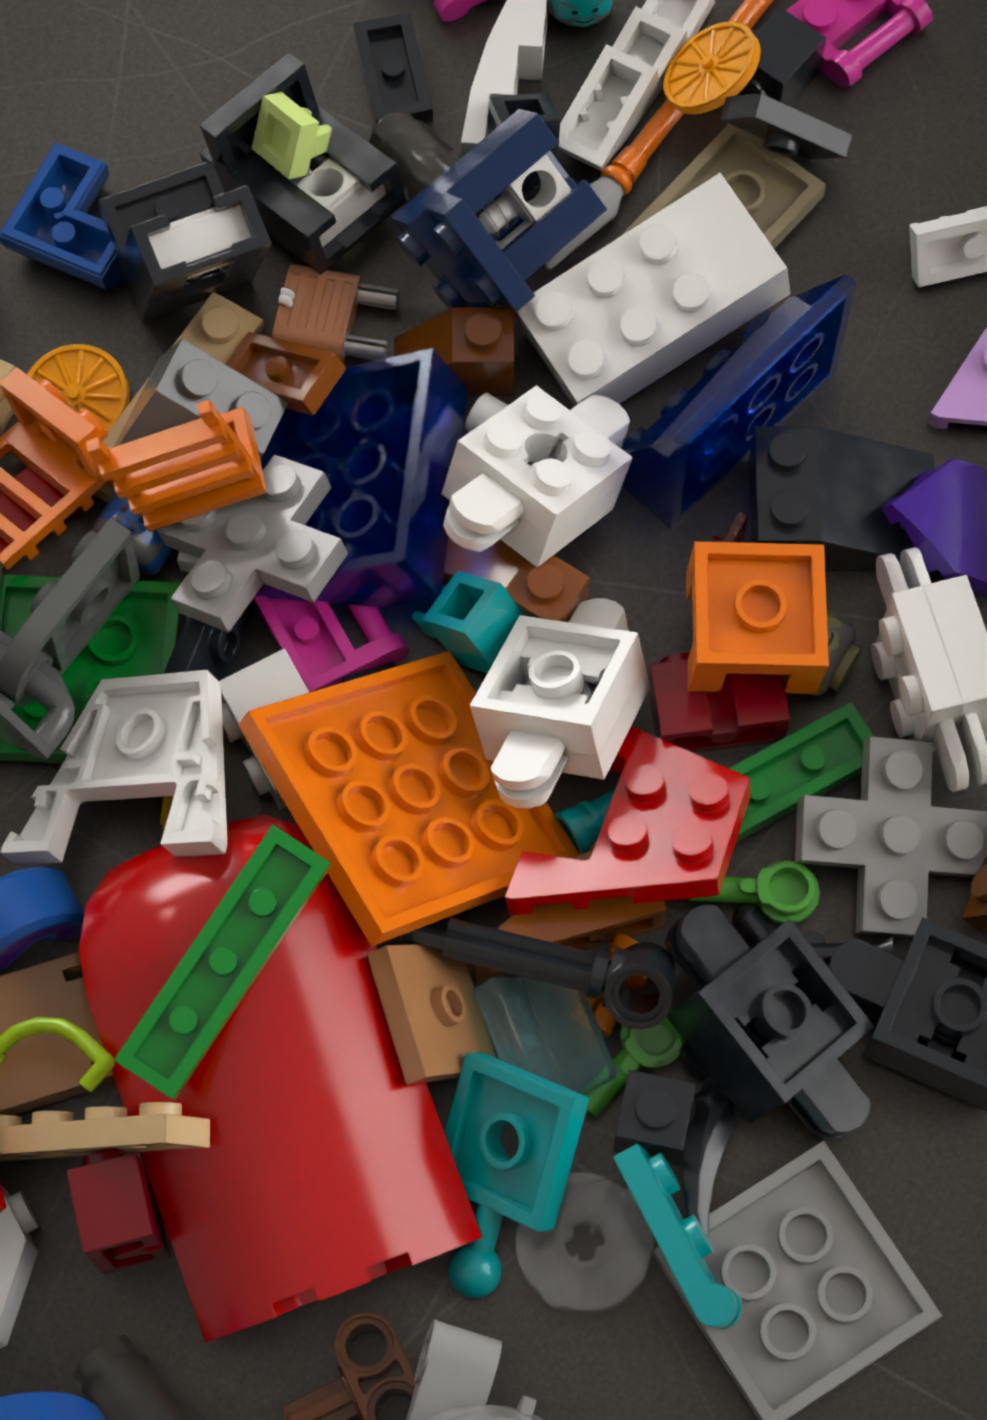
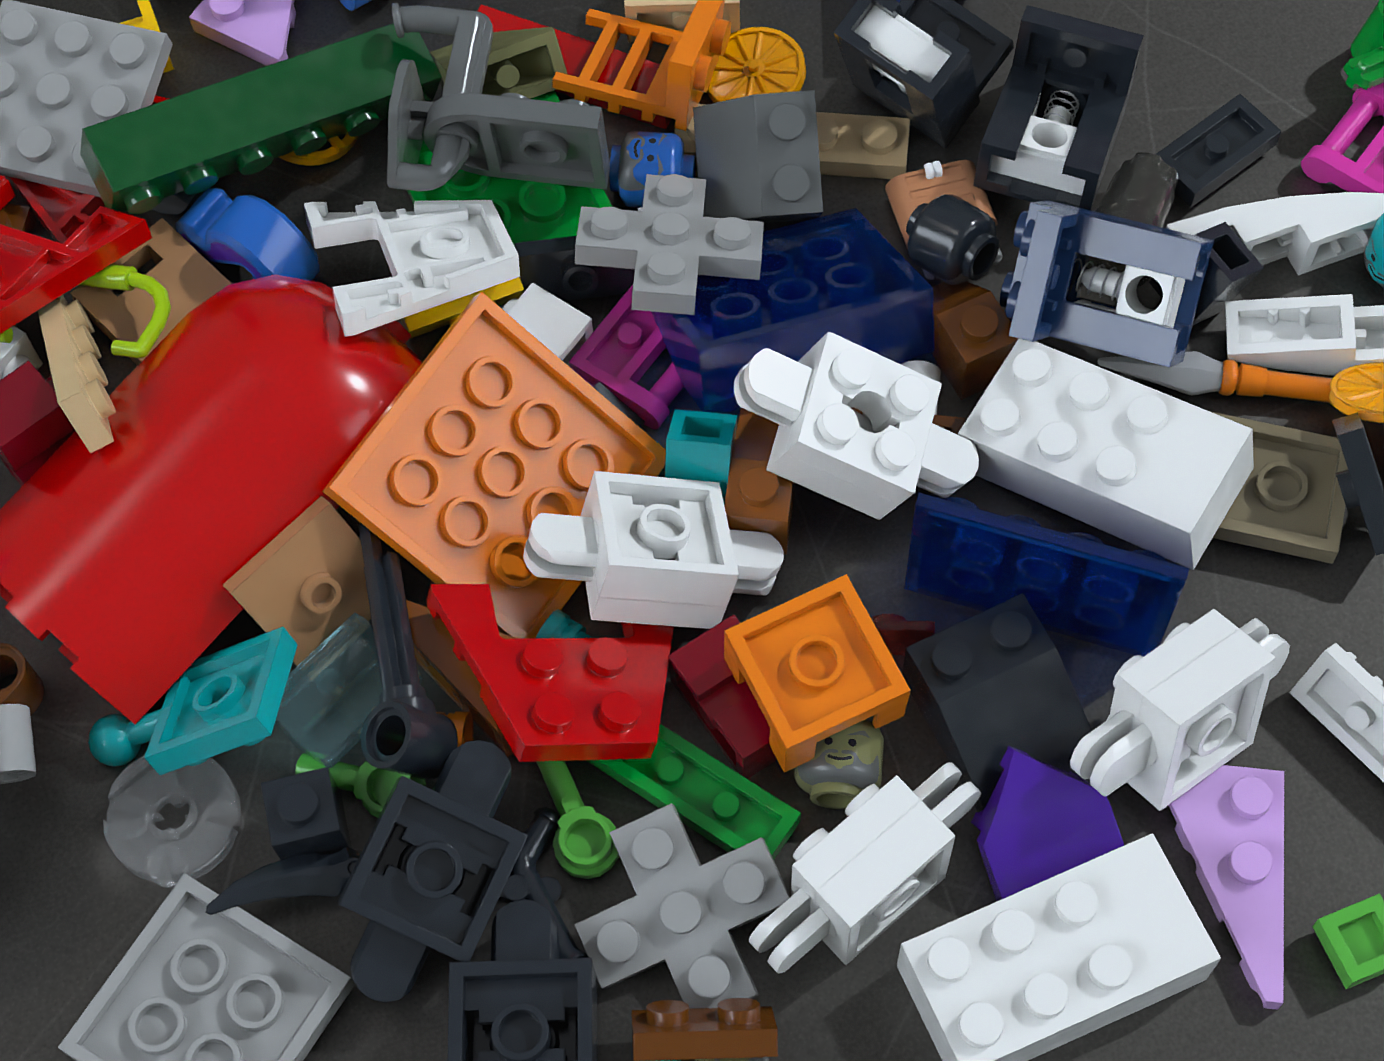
camera: 65 degrees right, 5 degrees down
orange plate [86,400,267,532] -> none
green plate [114,824,332,1100] -> none
dark orange plate [226,331,346,416] -> none
yellowish green tile [251,92,332,179] -> none
teal plate [613,1144,743,1329] -> none
none -> black head [906,194,1000,285]
none -> white brick [1070,609,1290,811]

